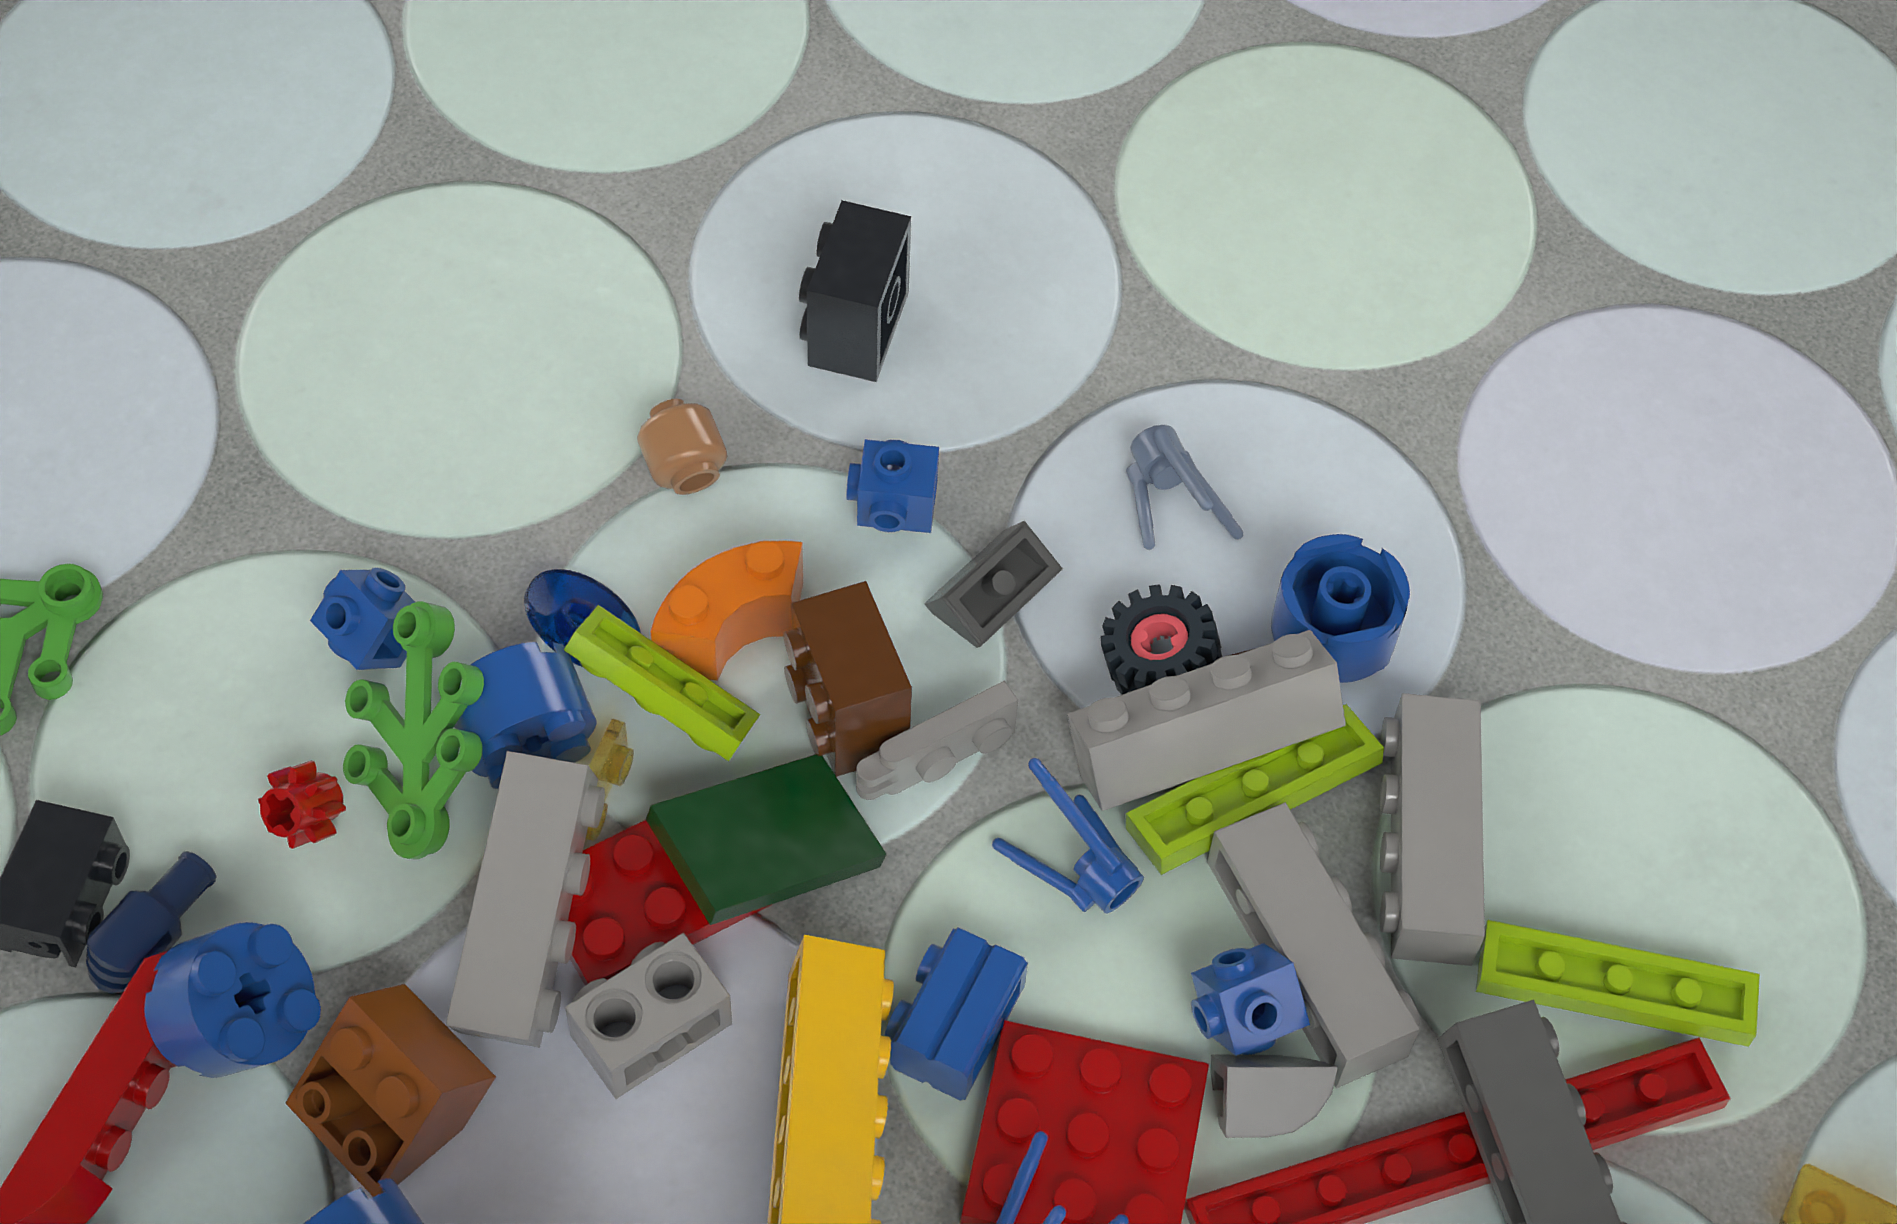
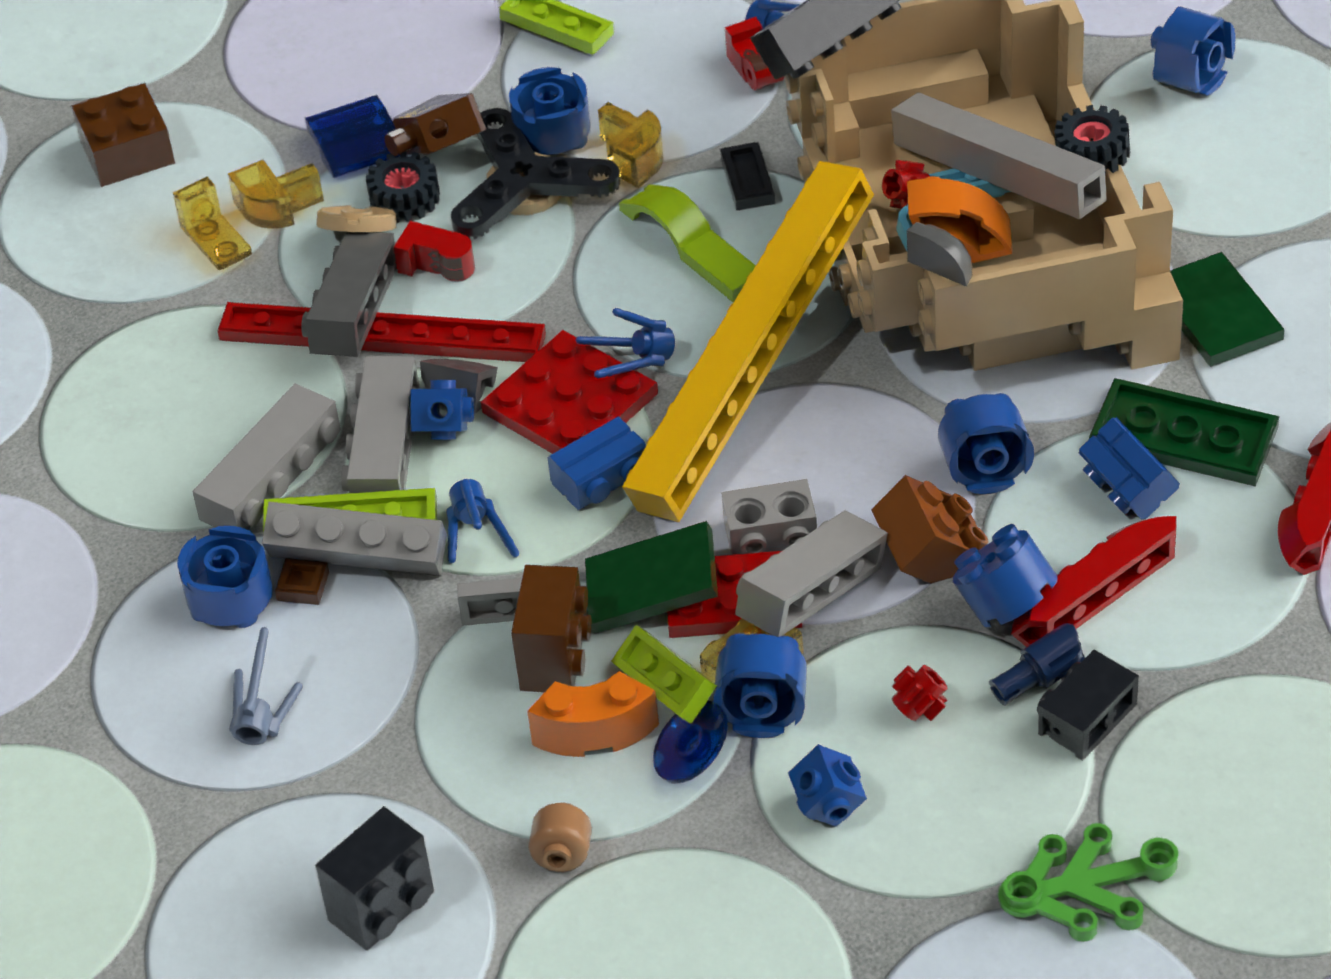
camera: 145 degrees left, 10 degrees down
bright green plant [343,601,484,860] -> none
blue brick [846,439,939,533] -> none
dark grey slope [925,521,1063,648] -> none
black bush [1100,584,1222,695] -> none
lime plate [1476,920,1760,1047] -> none

